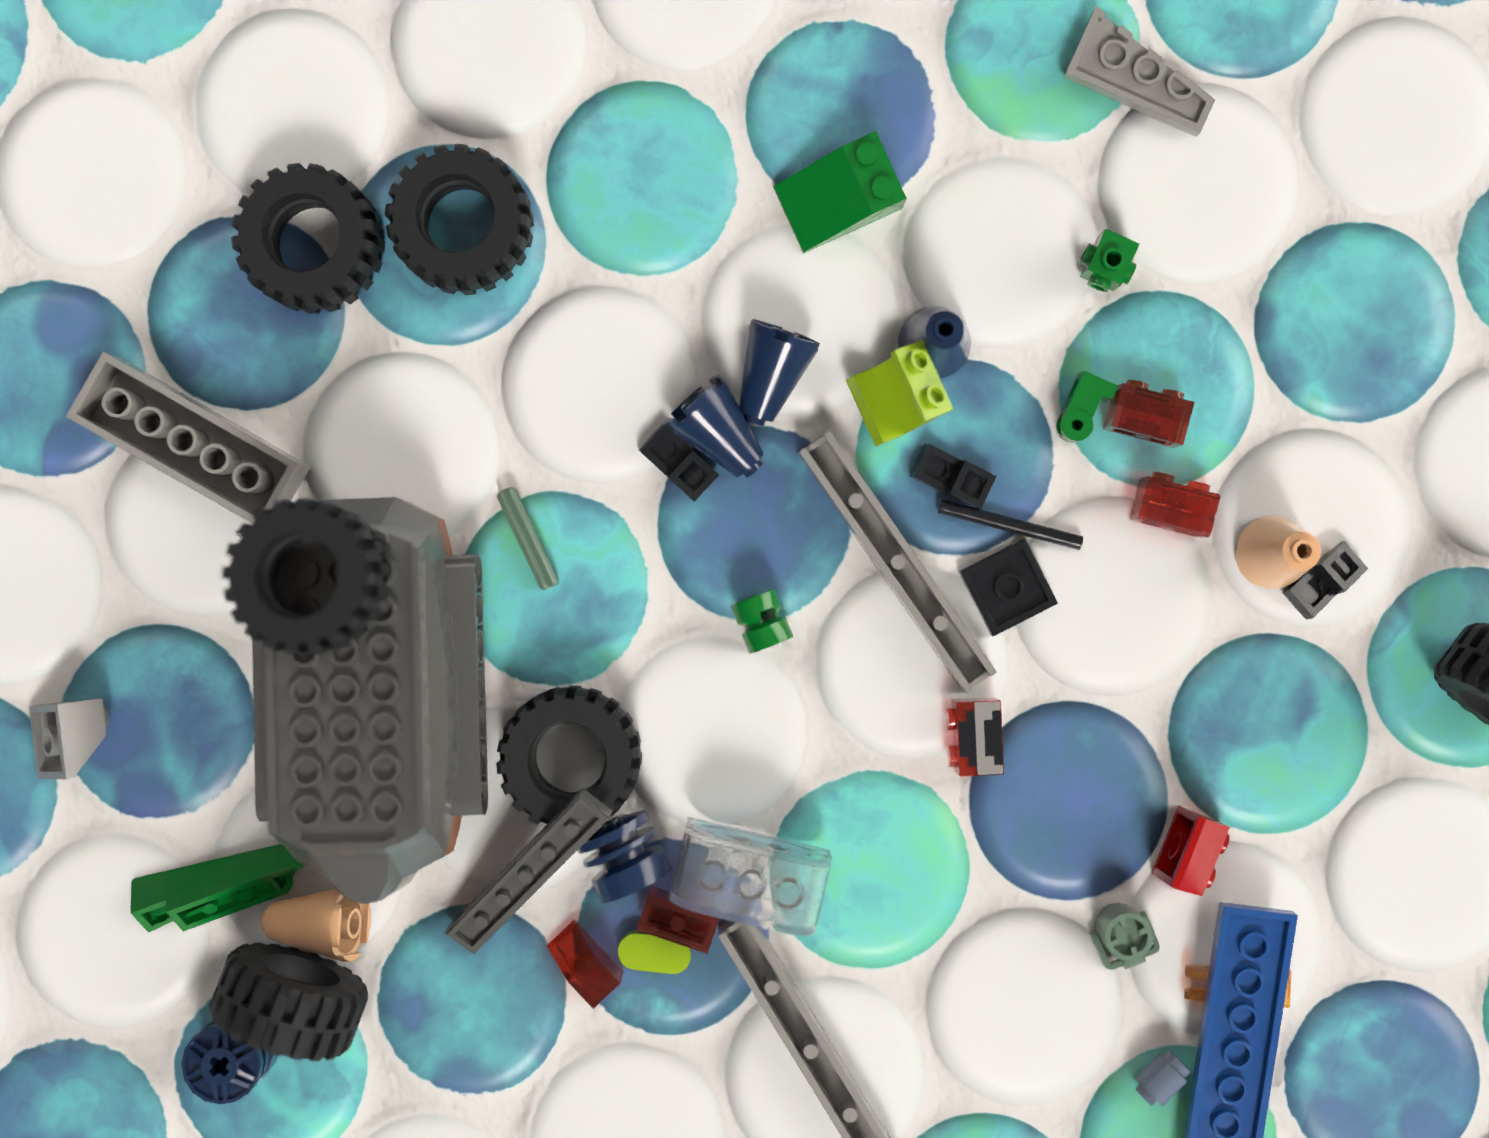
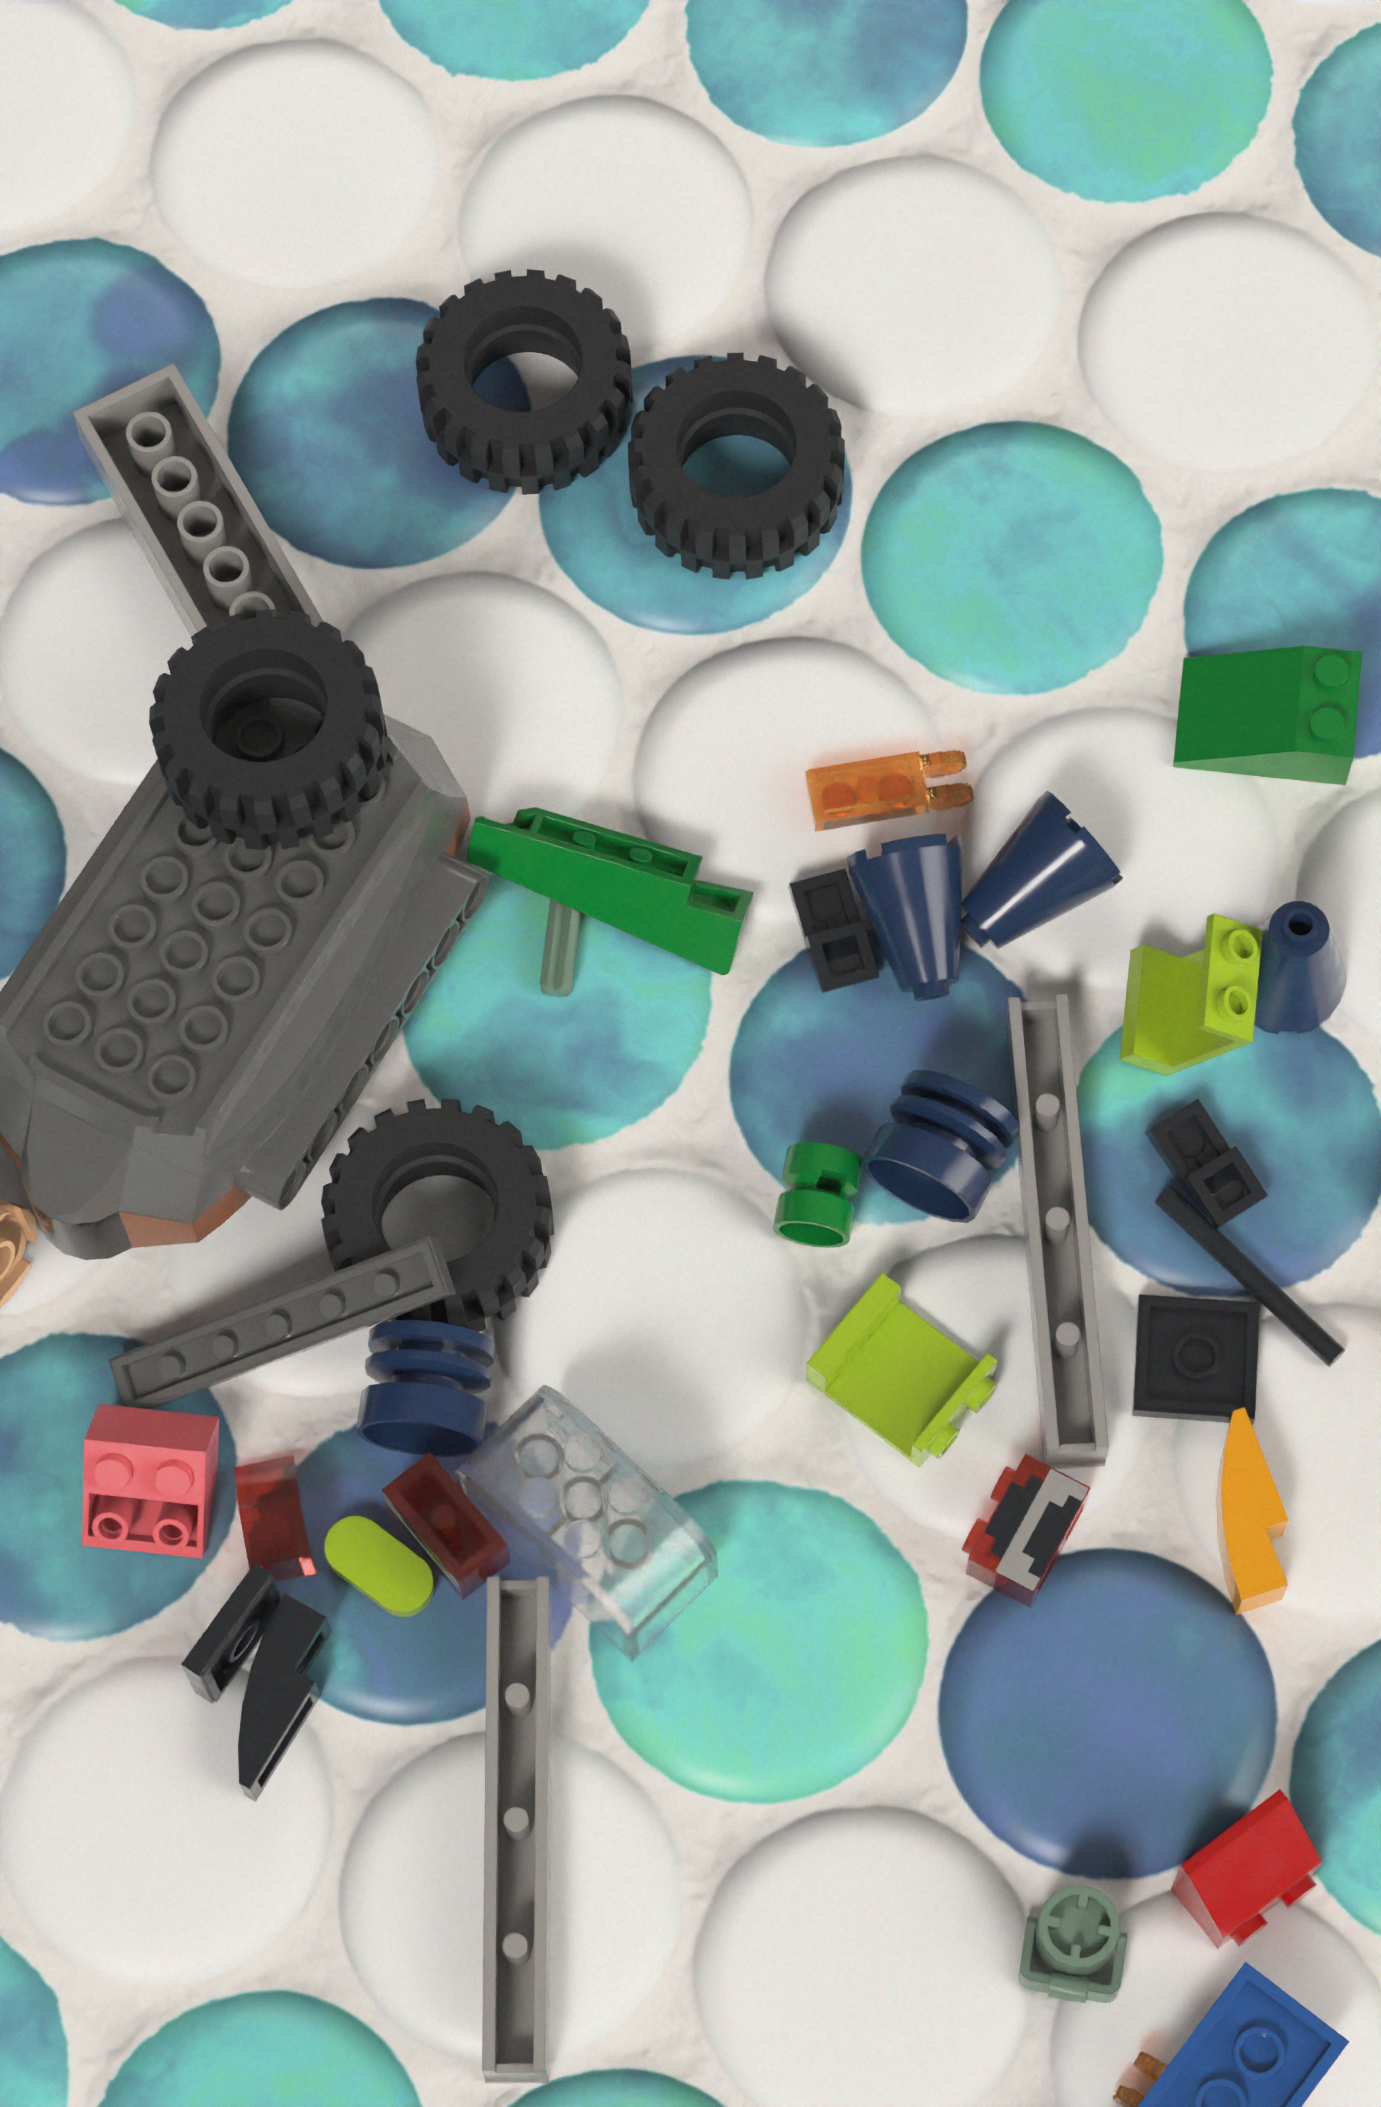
camera: 35 degrees right, 20 degrees down
none -> coral slope [82,1404,219,1559]
none -> black tile [181,1563,282,1704]
none -> black slope [238,1593,332,1802]
none -> green wedge [466,807,754,975]
none -> clear orange hinge [805,750,974,832]
none -> lime panel [806,1273,998,1468]
none -> dark blue wheel [862,1070,1019,1223]
none -> light orange slope [1216,1407,1289,1615]

